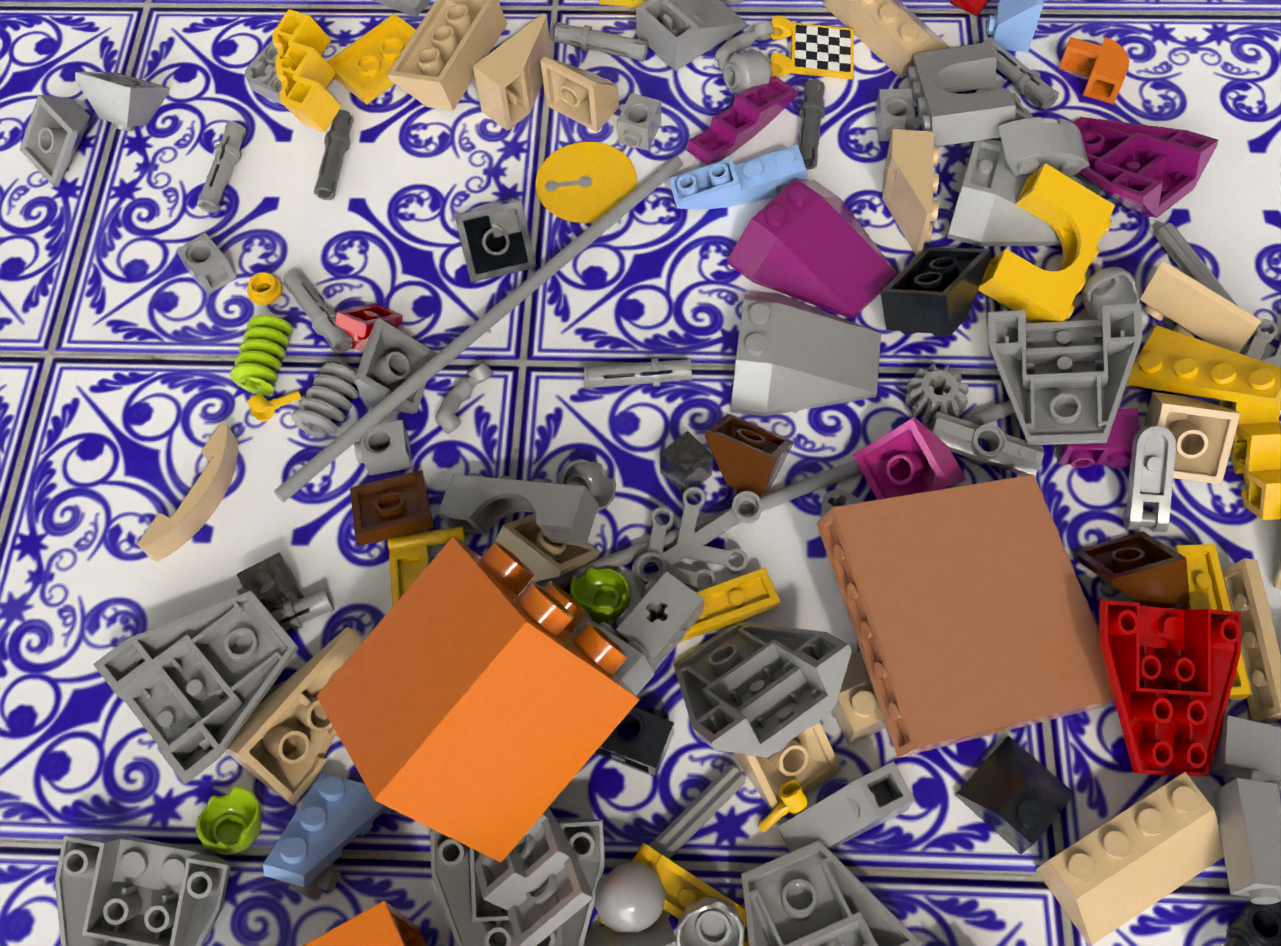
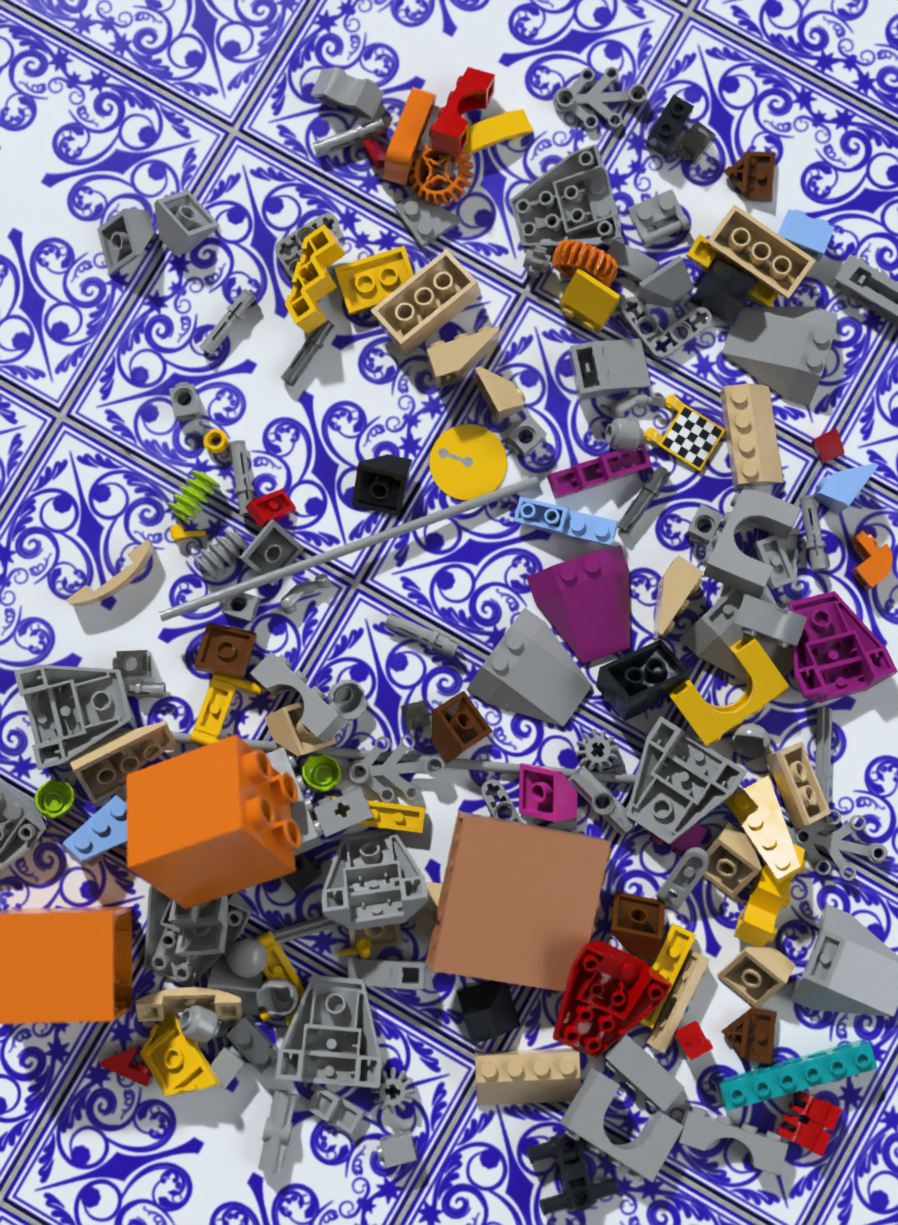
camera: 25 degrees right, 20 degrees up
light grey pin [554,22,648,62] -> none

